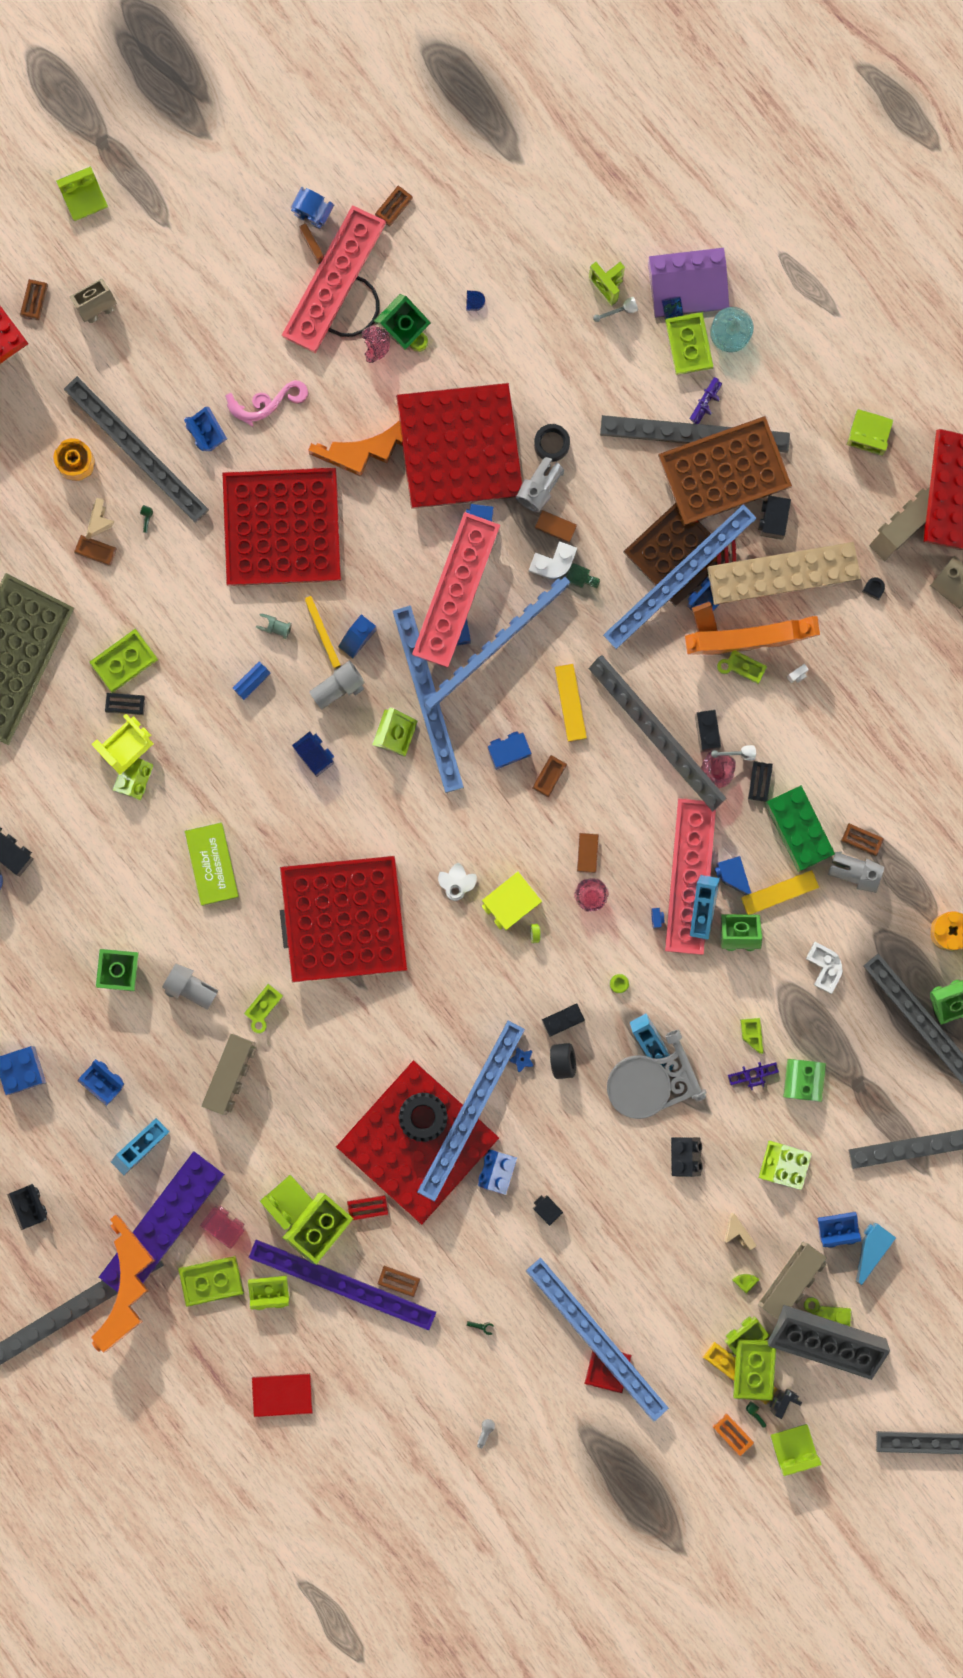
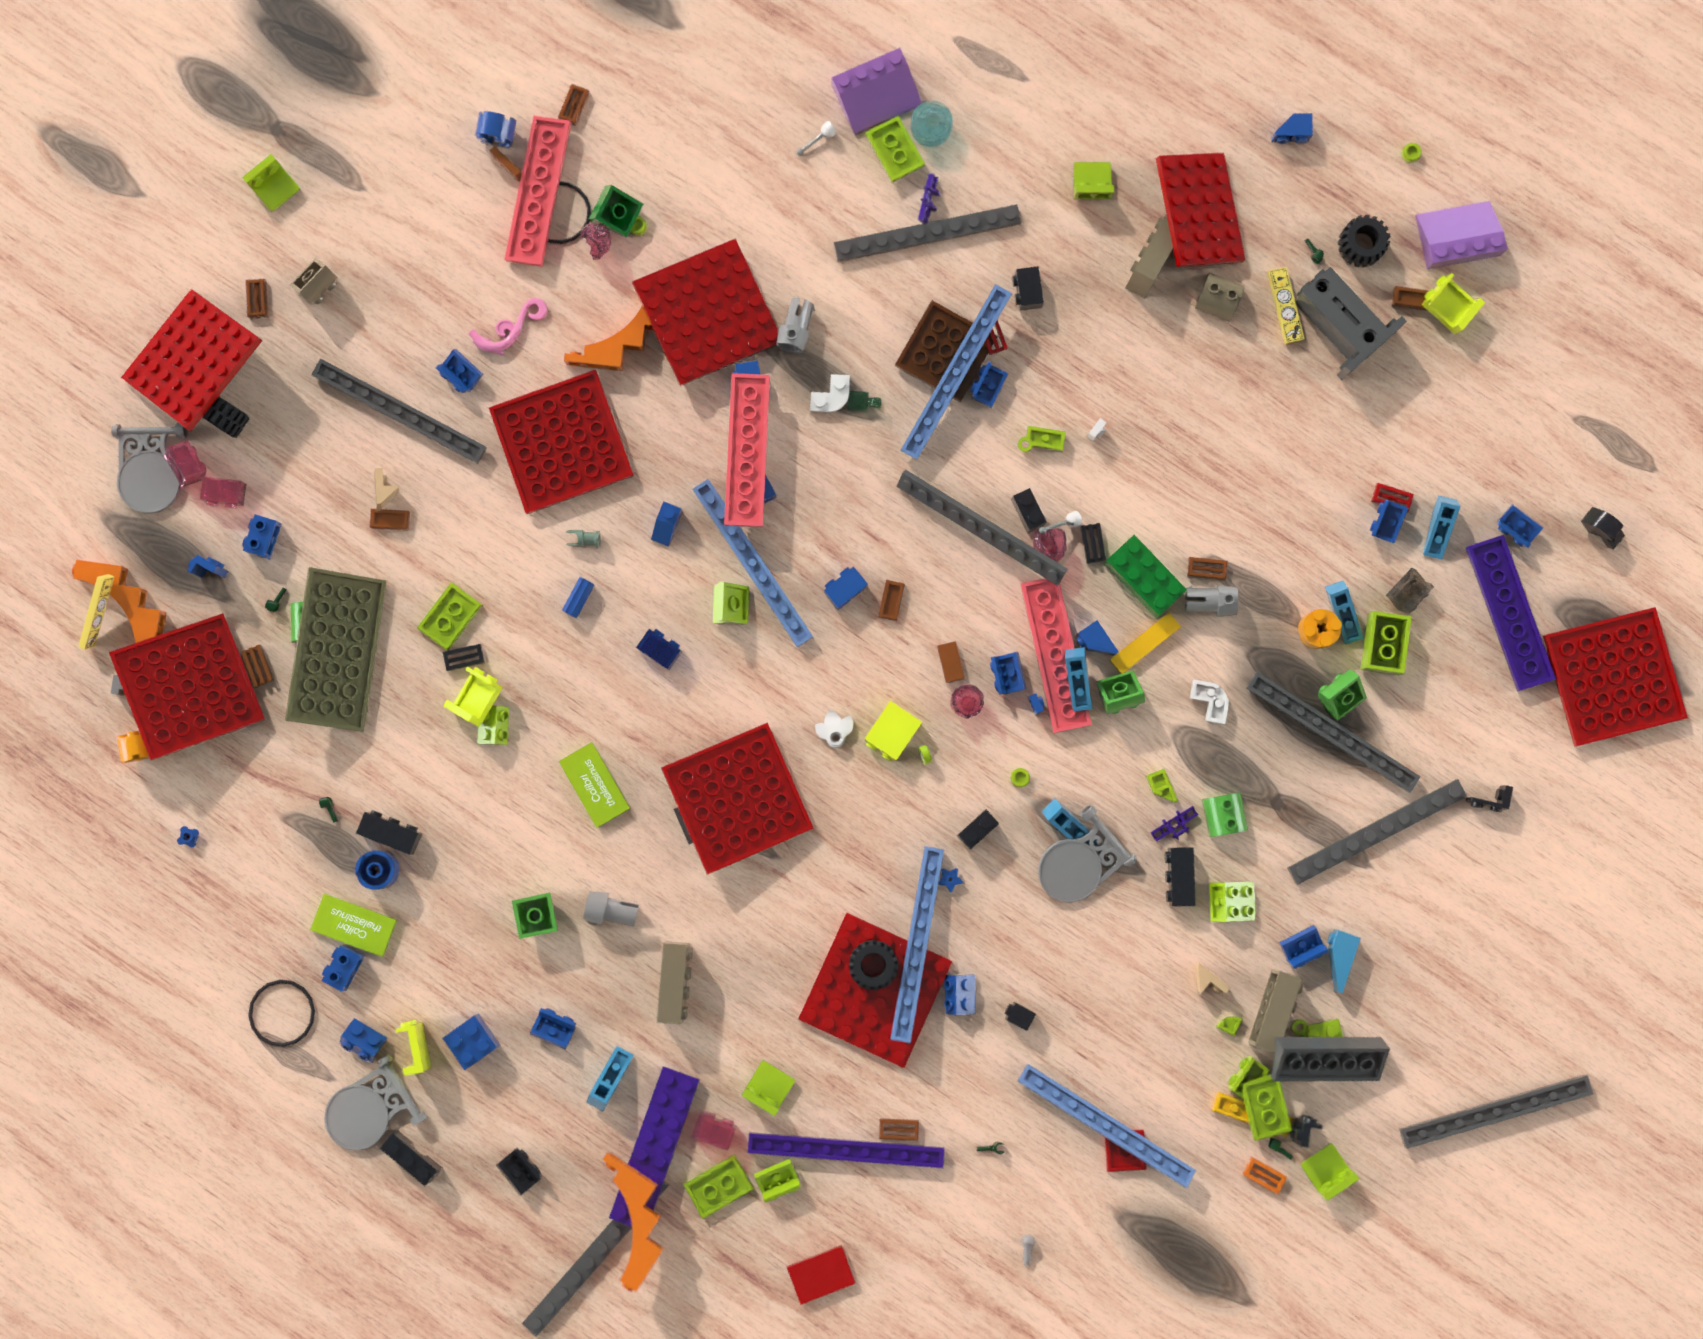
camera: 15 degrees left, 0 degrees up
light orange brick [53,438,95,481] -> none
dark green hand [140,505,153,533] -> none
lime hinge [244,984,283,1034] -> none
lime brick [282,1192,354,1265] -> none
yellow tile [305,596,341,670] -> none
light grey piece [310,660,365,709] -> none
red tile [347,1195,388,1220] -> none
medium blue plate [425,577,570,712] -> none
clear blue tile [466,290,485,311] -> none
black tyre [534,424,570,462] -> none
dark orange tile [535,510,577,543] -> none
black tyre [550,1043,576,1079] -> none
yellow tile [554,664,587,742] -> none
lime bracket [589,261,625,306] -> none
dark orange plate [658,416,792,526] -> none
tile [661,296,684,319] -> none
black bracket [671,1137,703,1177] -> none
orange arch [685,616,820,655] -> none
dark orange tile [692,602,718,632] -> none
tan plate [707,542,861,605] -> none
black tile [862,577,885,600] -> none
none -> blue bracket [990,652,1027,695]
none -> black brick [1165,847,1196,906]

